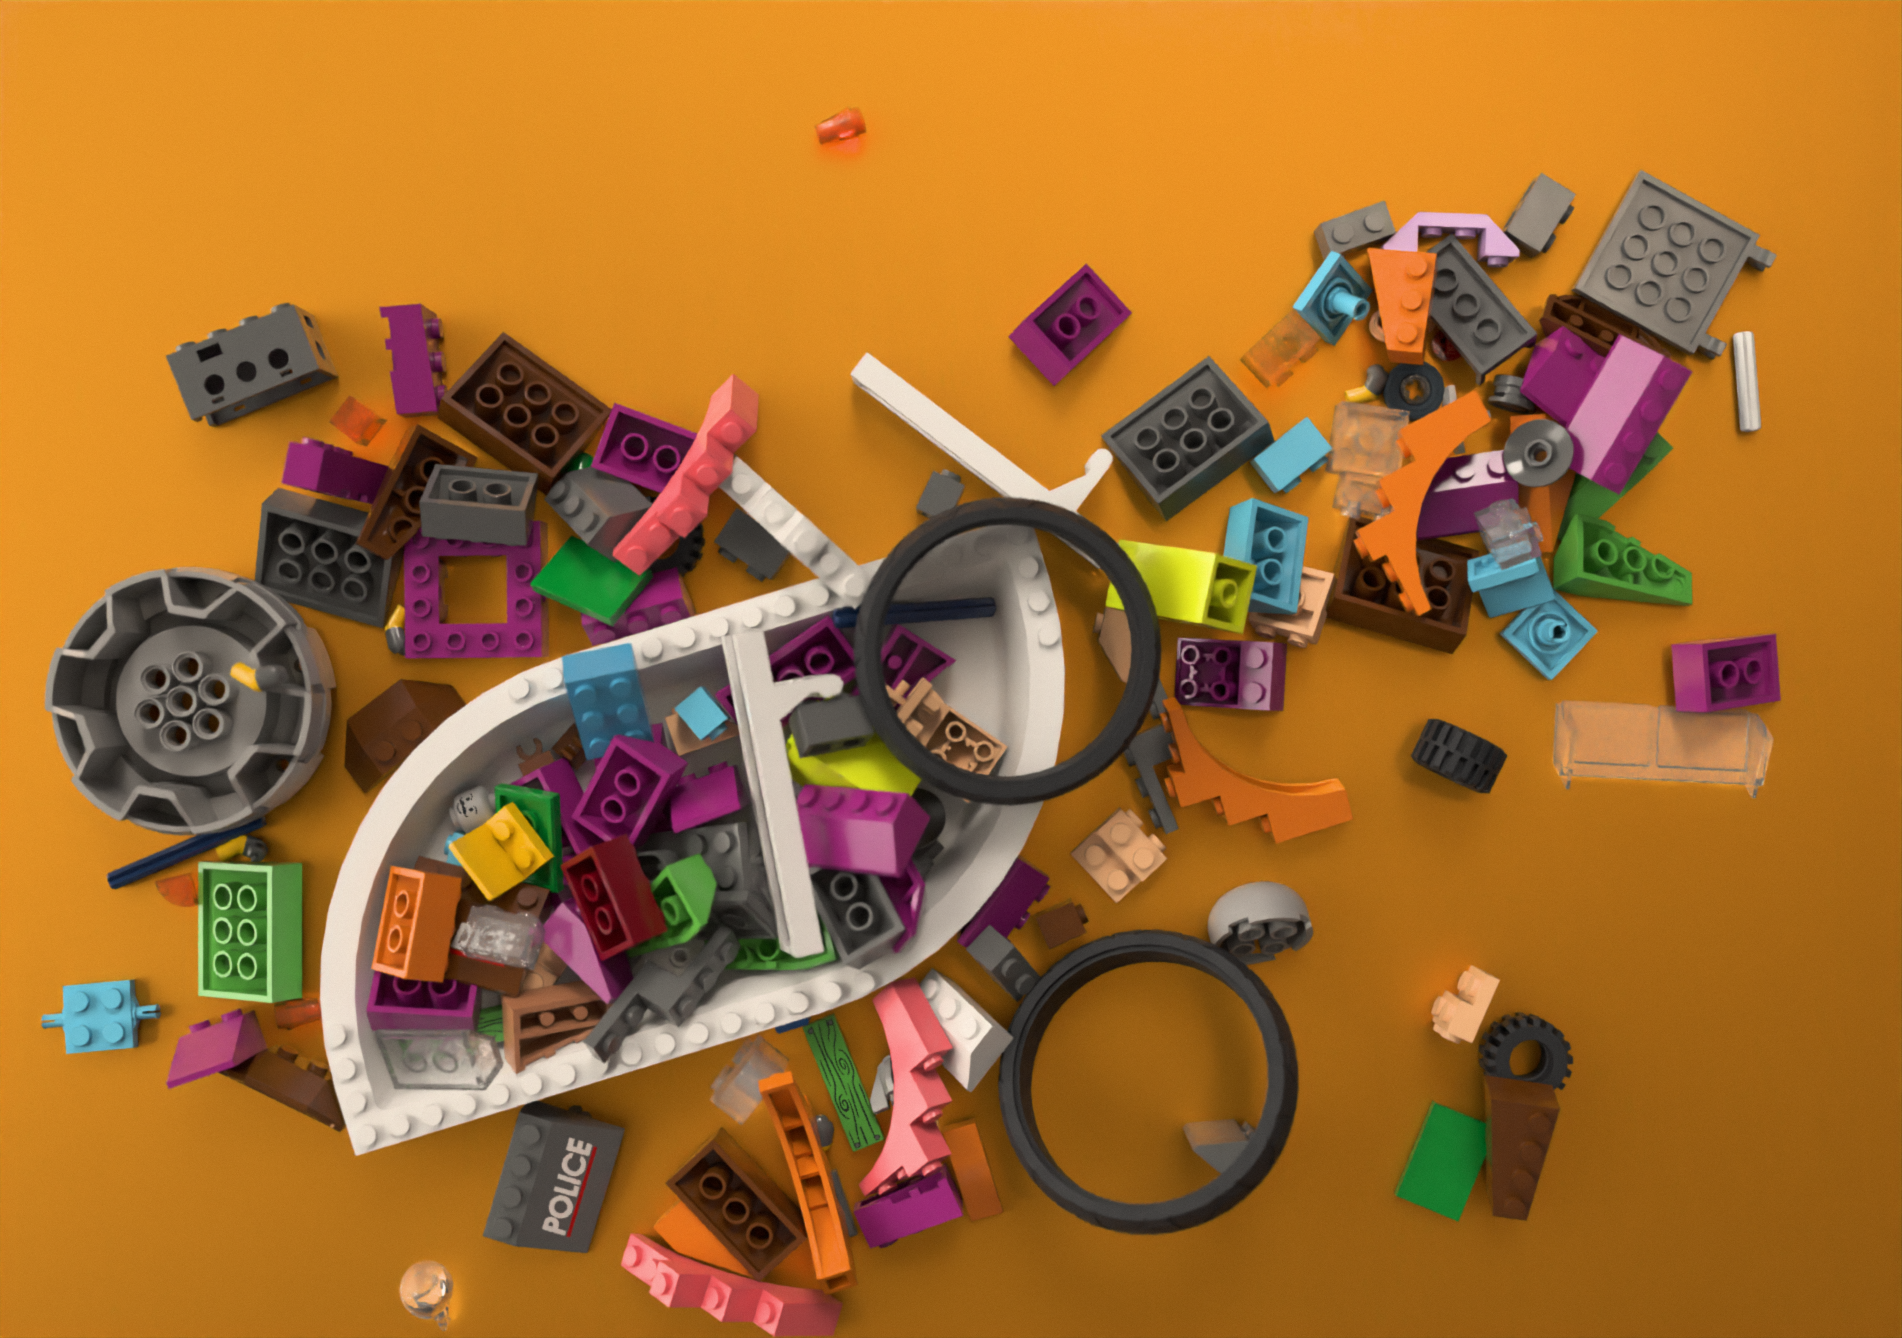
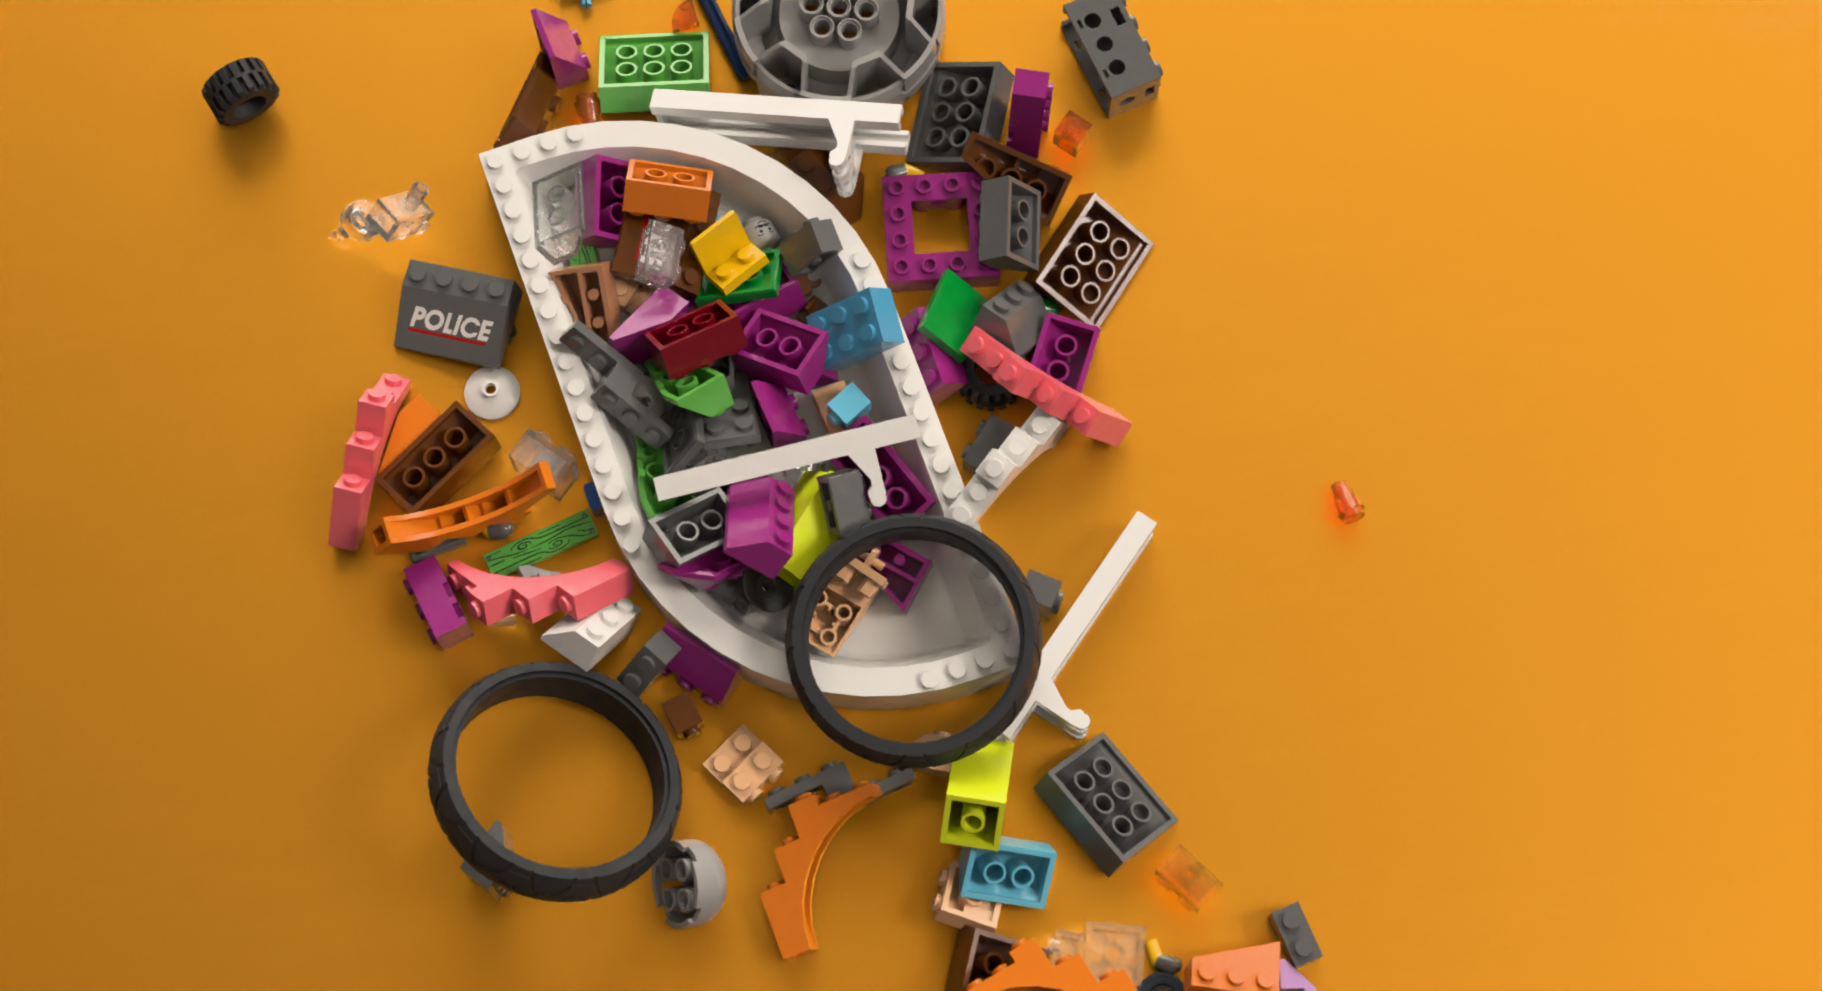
camera: 80 degrees right, 15 degrees down
arm [216,834,268,862] -> none
arm [230,662,288,692] -> none
magenta wedge [379,304,448,418] -> none
dark blue axle [832,597,997,629] -> none
orange slope [943,1118,1003,1222] -> none
magenta slope [1008,264,1132,386] -> none
magenta slope [1175,638,1287,711] -> none
medium azure brick [1249,417,1332,493] -> none
medium azure plate [1293,251,1373,346] -> none
none -> clear brick [365,182,435,242]
none -> white dish [464,367,520,420]
none -> white piece [649,89,911,198]
none -> dark grey brick [779,217,843,277]

